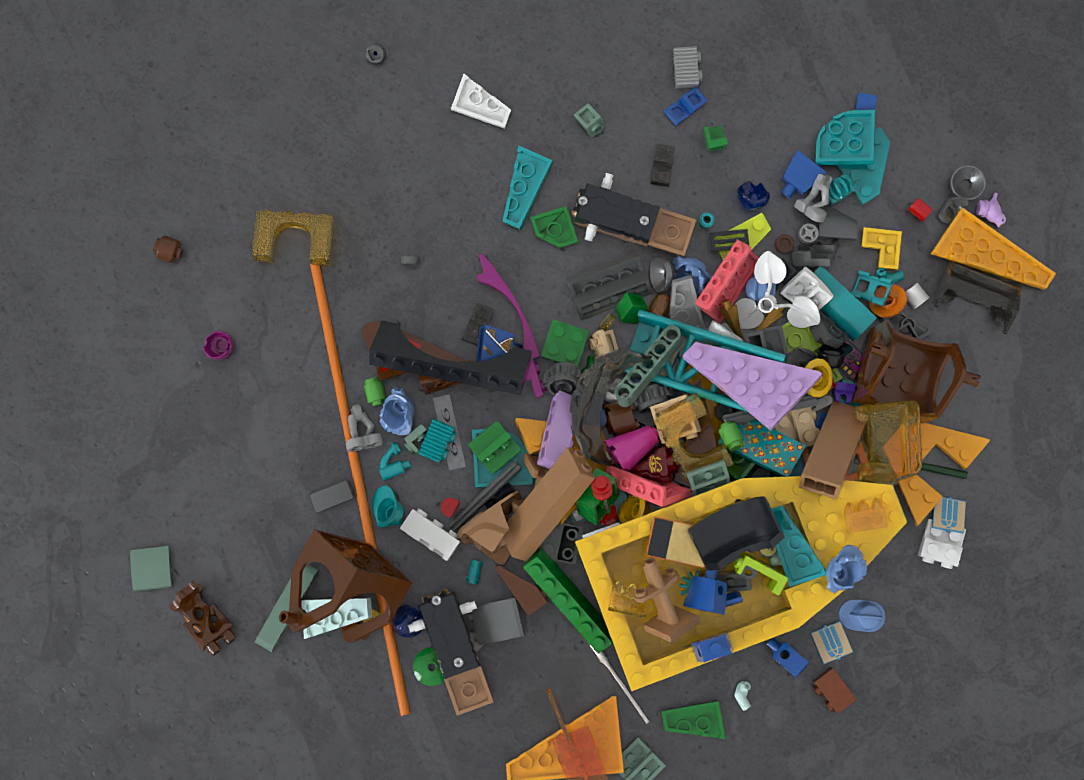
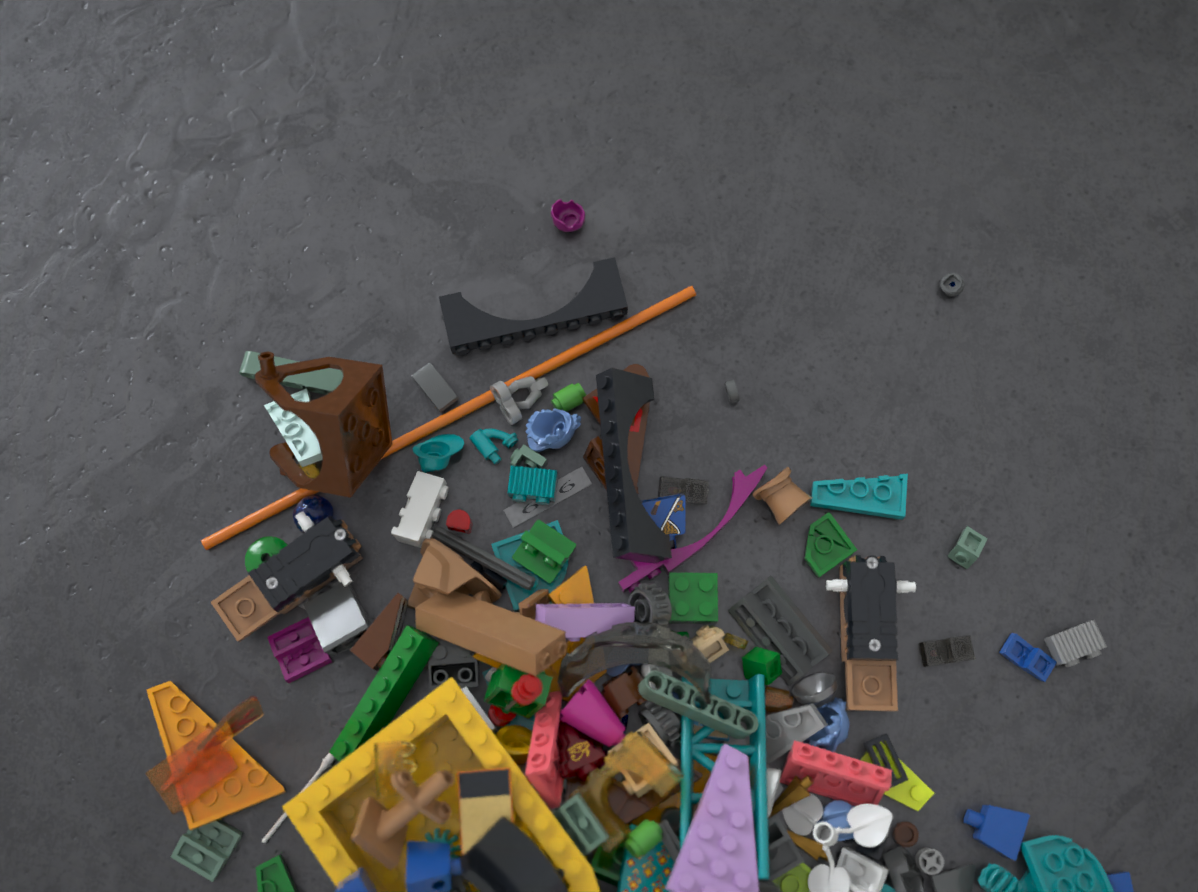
camera: 70 degrees right, 10 degrees down
sand green slope [130,546,172,591] -> none
reddish brown head [153,236,183,263] -> none
reddish brown hips [169,580,236,656] -> none
clear yellow arch [252,210,334,266] -> none
white wing [451,74,511,129] -> none
teal pin [465,560,483,585] -> none
teal pin [699,212,715,229] -> none
green panel [703,126,728,152] -> none
clear blue hair [737,181,770,211] -> none
light grey piece [794,174,832,222] -> none
none -> magenta slope [267,617,332,684]
none -> black arch [439,257,628,355]
none -> medium nougat hat [752,467,813,525]

